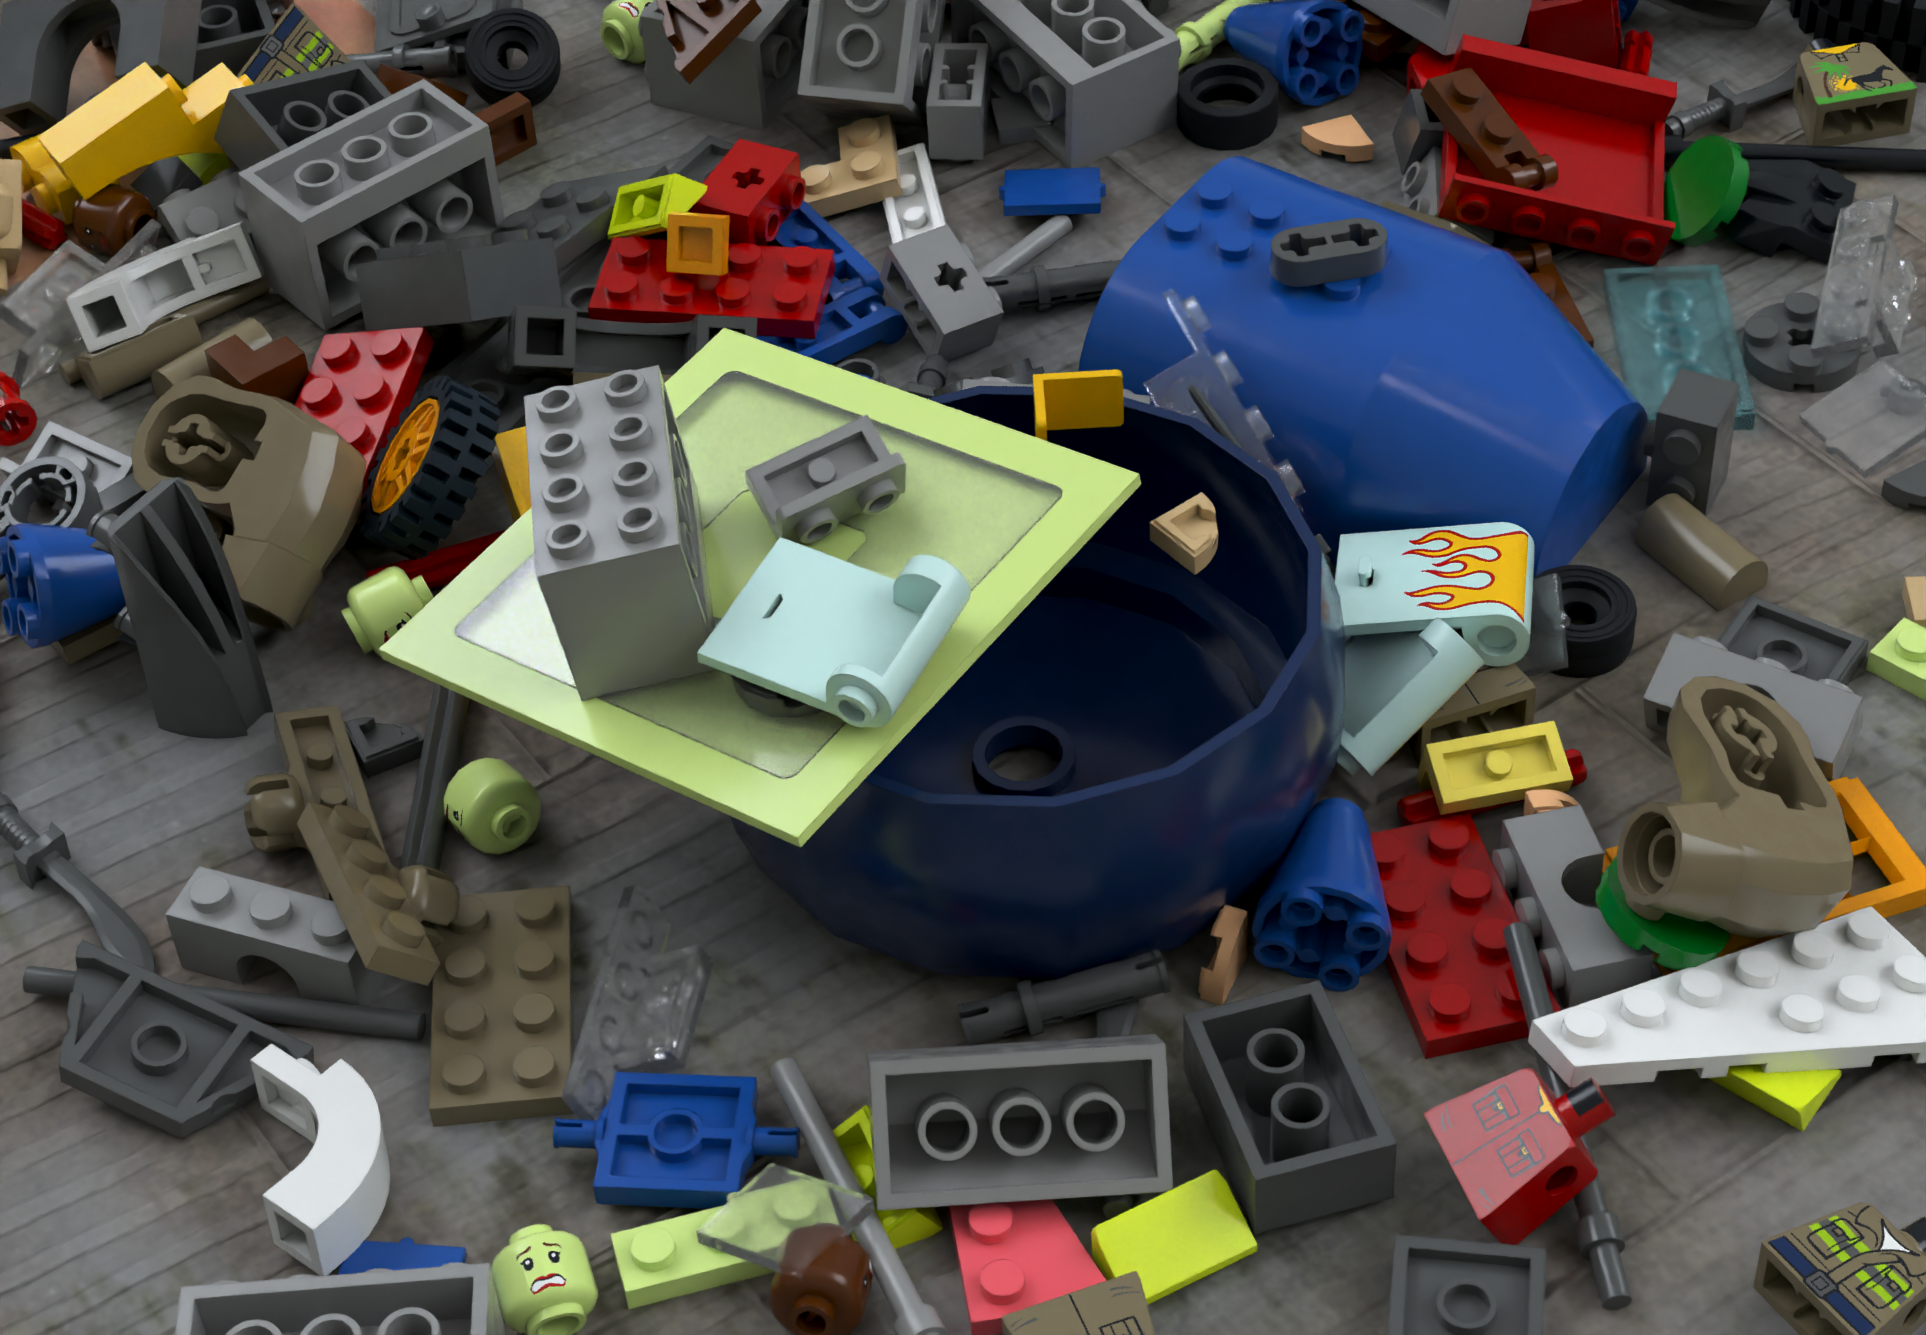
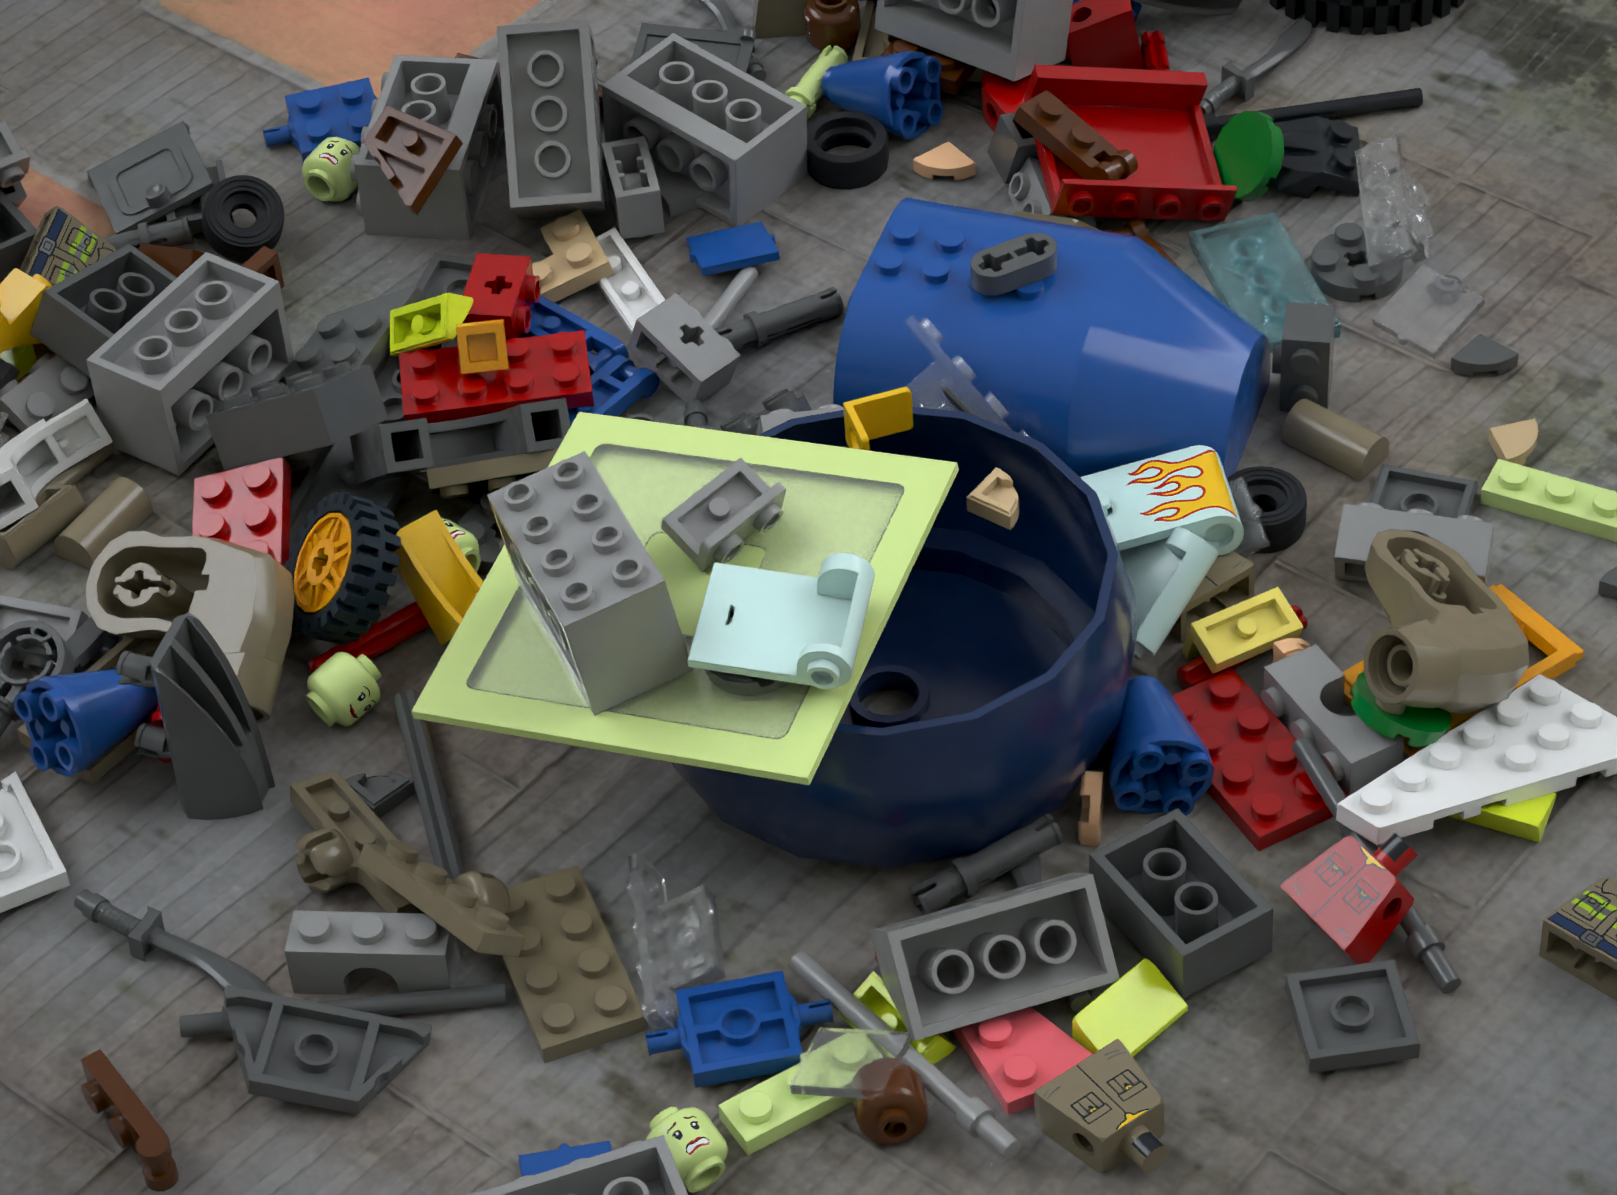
camera: 15 degrees left, 0 degrees up
reddish brown piece [204,334,309,406] -> none
white arch [250,1043,390,1276] -> none
yellowish green head [443,757,541,855] -> none
dark tan torso [1792,38,1917,146] -> none

